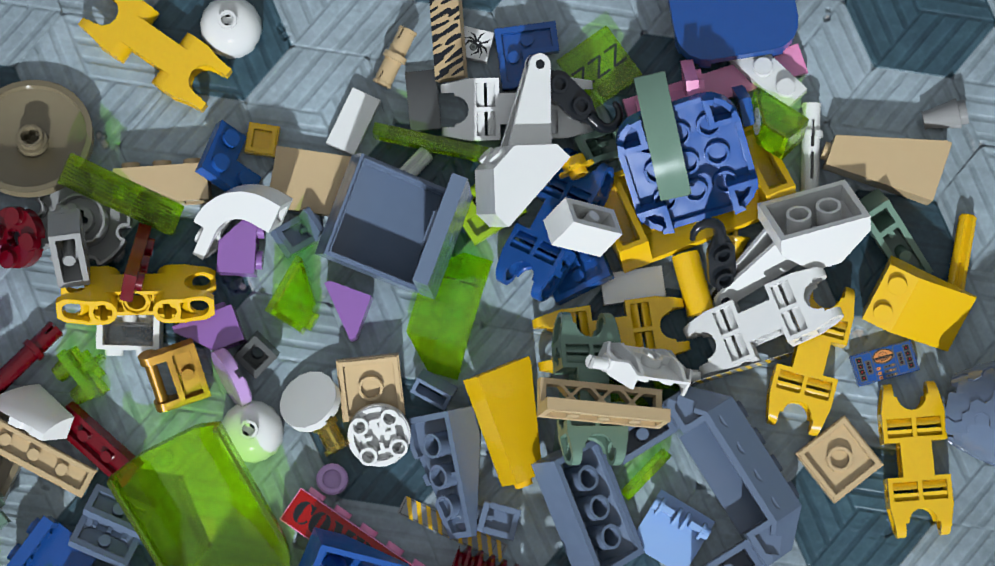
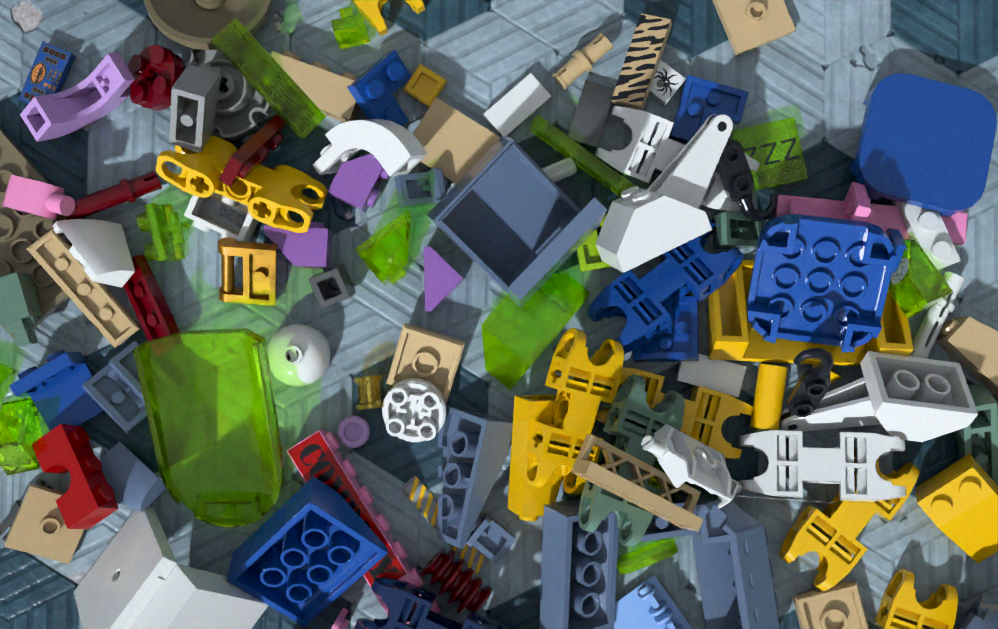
camera: 20 degrees right, 5 degrees up
lavender tile [211,348,252,407] -> none
white tile [280,371,341,432] -> none
sand blue piece [410,368,458,411] -> none
white brick [543,197,622,257] -> none
yellow plate [559,153,594,180] -> none
sand green slope [634,71,692,201] -> none
tile [849,340,920,387] -> none
none -> clear neon green tile [331,6,370,50]
none -> yellow piece [524,328,624,495]

